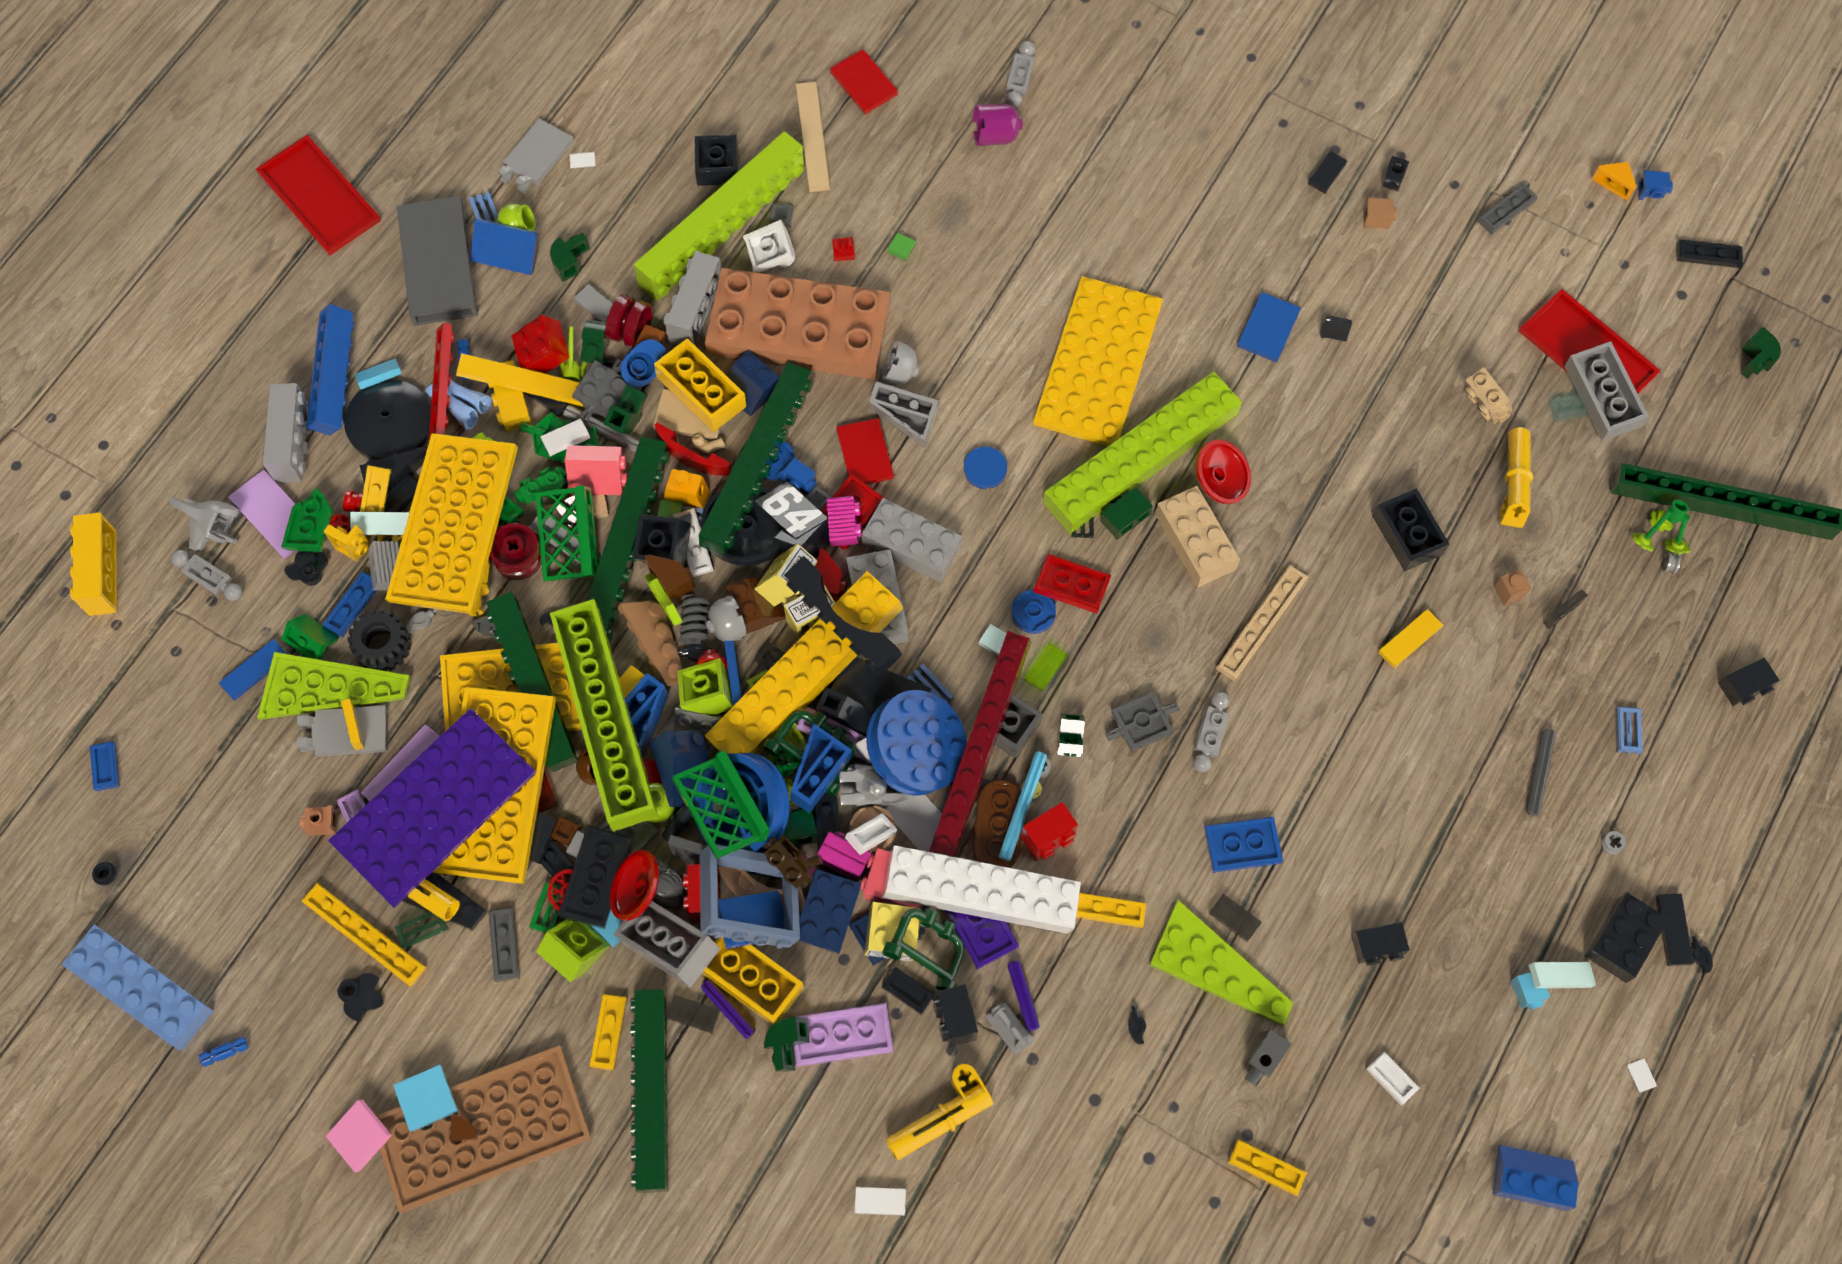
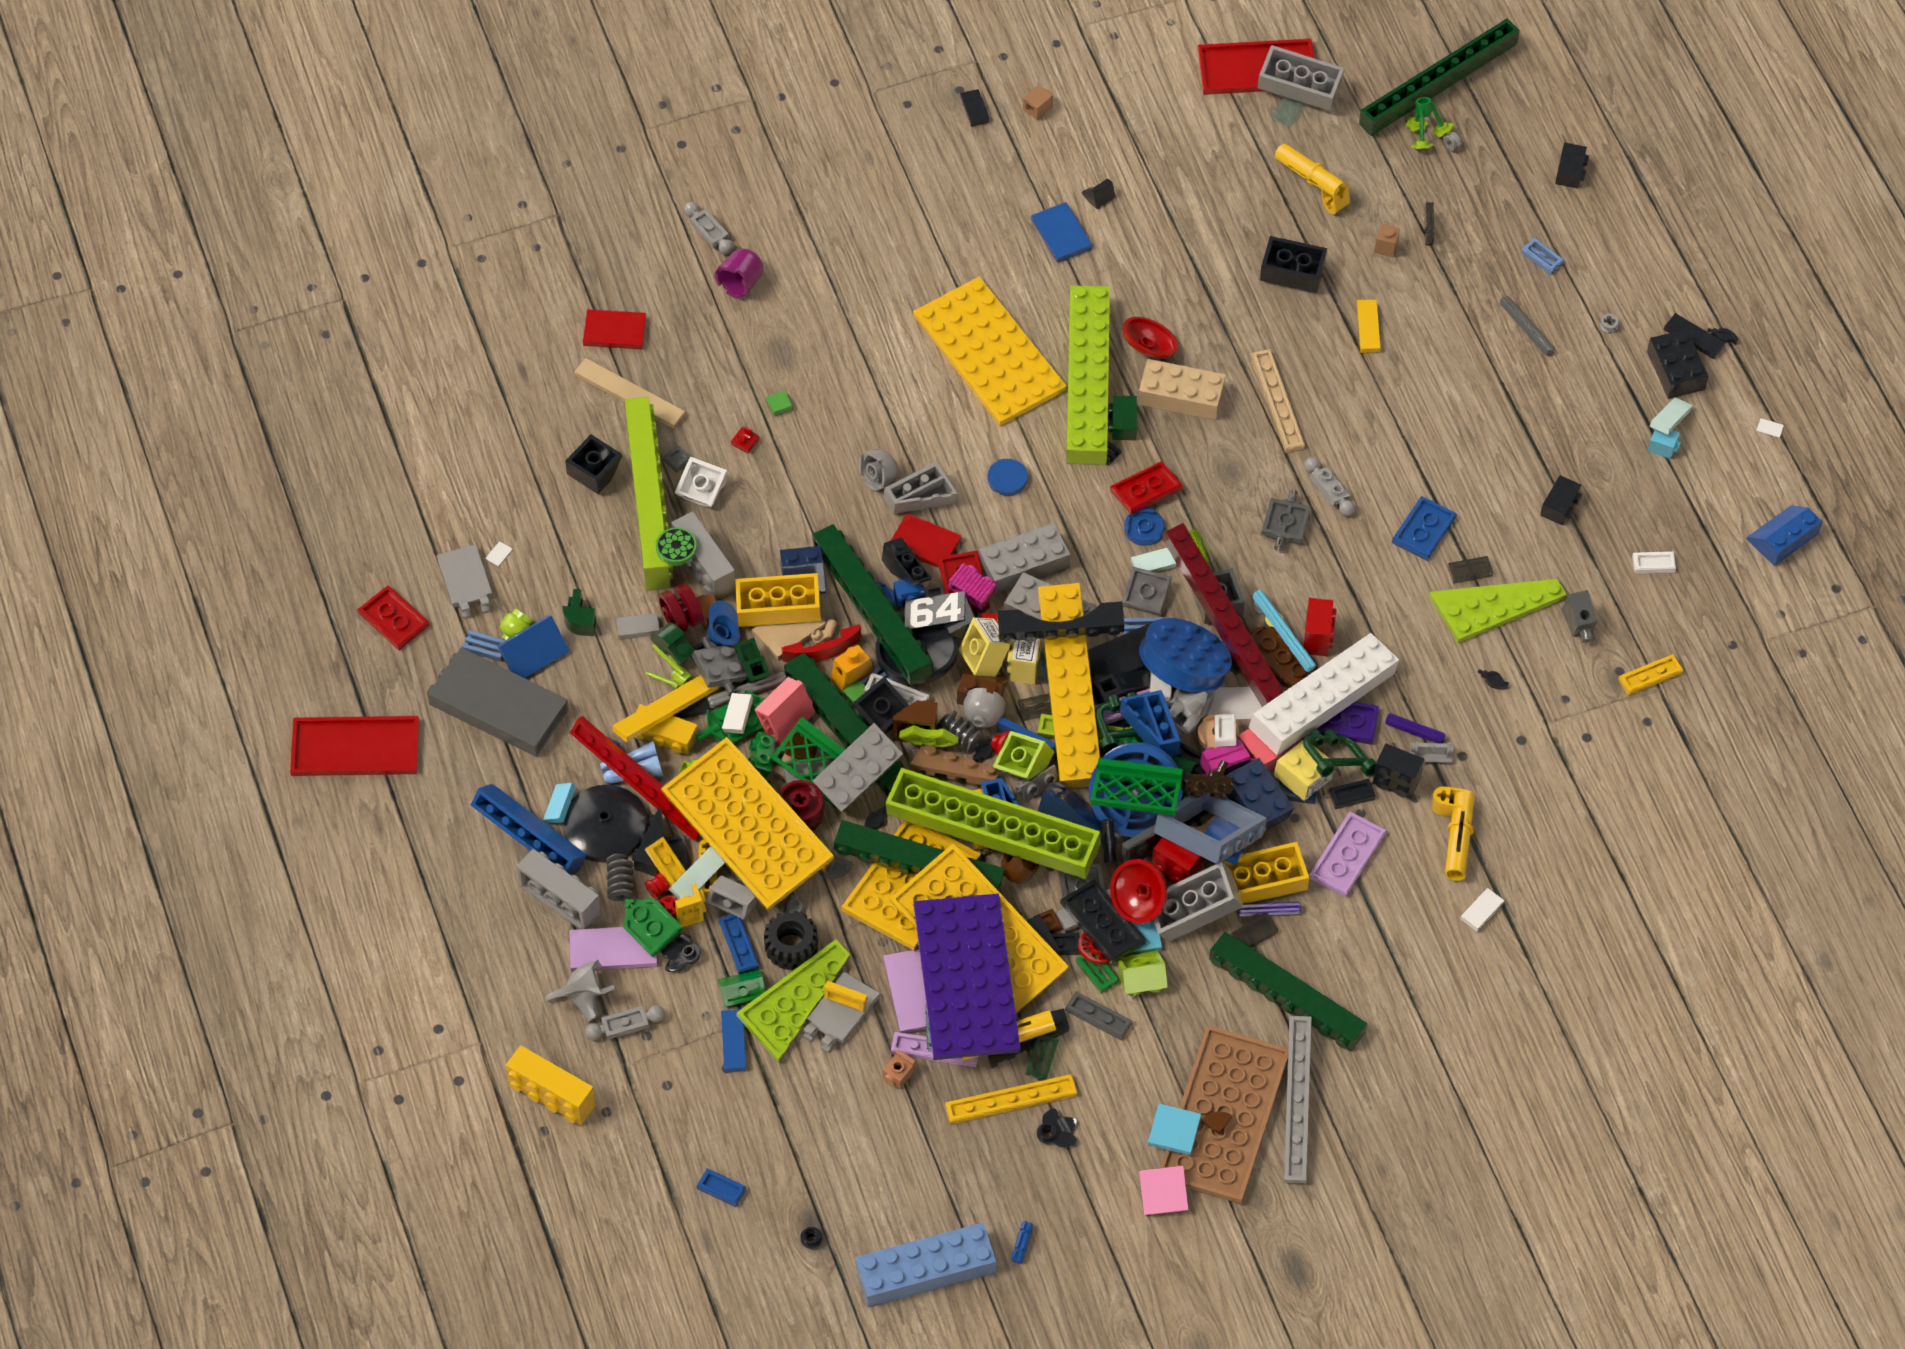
camera: 50 degrees left, 10 degrees down
red brick [511,315,569,374] -> none
yellow tile [589,994,628,1071] -> none
nougat plate [705,268,890,380] -> none
dark green brick [764,1017,810,1072] -> none
brick [1058,713,1085,757] -> none
yellow tile [1076,893,1146,928] -> none
black leg [1382,156,1410,192] -> none
tan brick [1465,367,1513,424] -> none
dark grey tile [1477,184,1538,235] -> none
none -> red tile [357,585,430,650]
none -> dark grey piece [606,854,634,901]
none -> bright green tile [656,527,697,566]
none -> light grey brick [813,723,904,813]
none -> black slope [881,537,932,586]
none -> flat silver tile [1122,567,1172,616]
none -> light grey plate [1284,1016,1311,1184]

